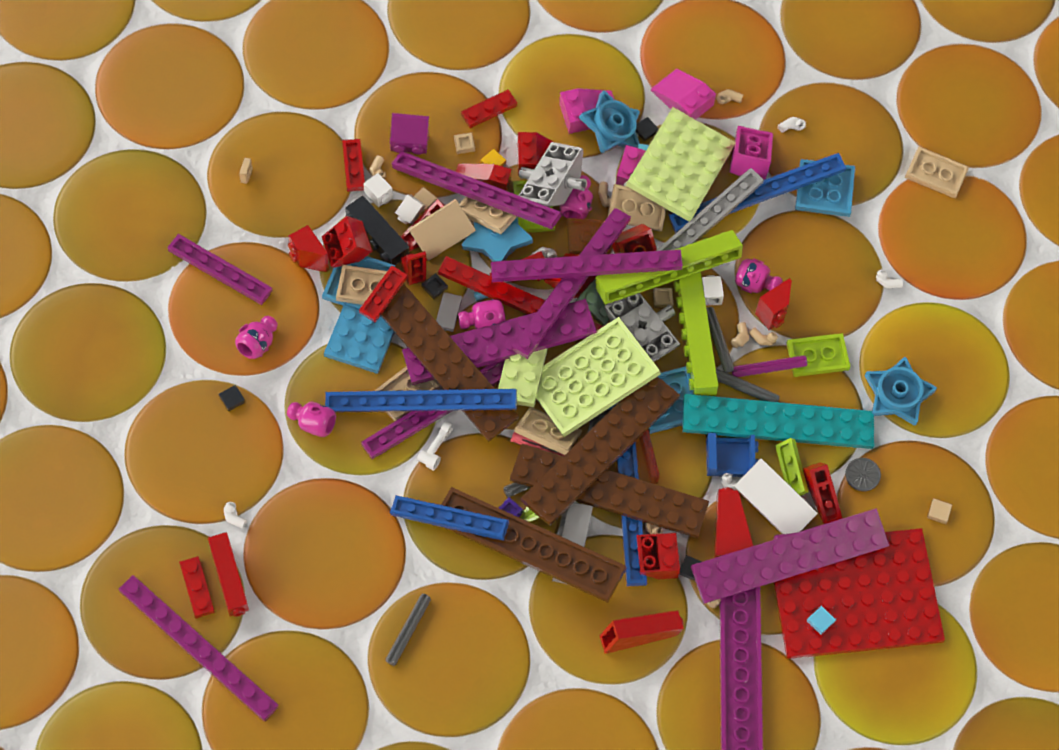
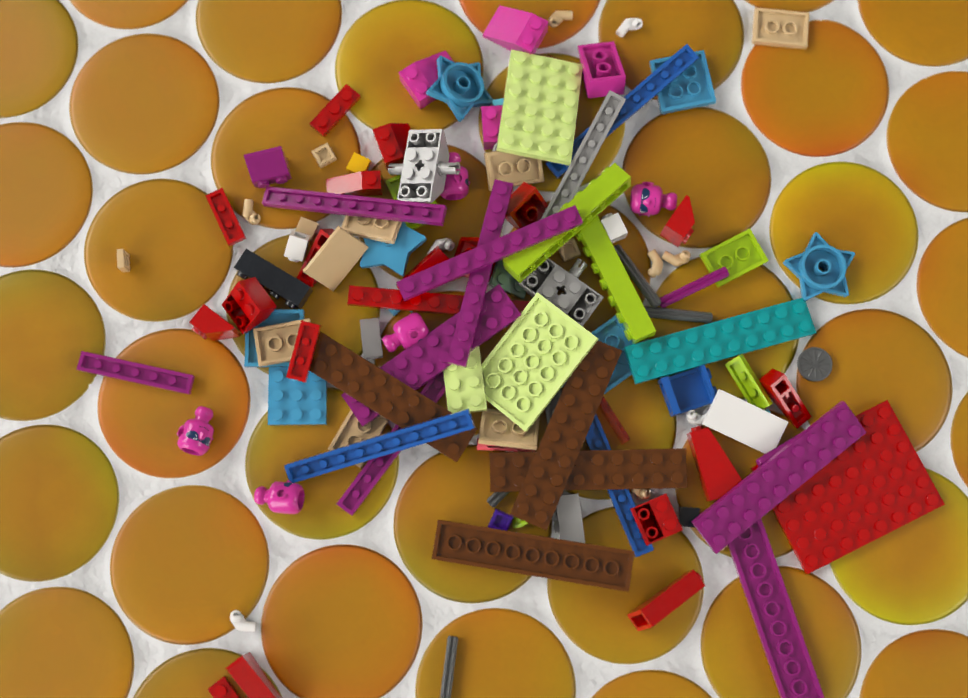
camera: 15 degrees left, 15 degrees up
black tile [219,385,245,412] -> none
white brick [364,173,393,207] -> none
blue tile [390,495,509,541] -> none
red slope [401,251,426,286] -> none
white brick [417,421,453,471] -> none
black tile [422,273,448,299] -> none
clear orange tile [566,218,604,254] -> none
tan arm [598,181,611,208] -> none
black tile [635,117,659,142] -> none
medium azure tile [807,606,836,635] -> none
white arm [876,270,903,289] -> none
tan tile [927,498,952,524] -> none

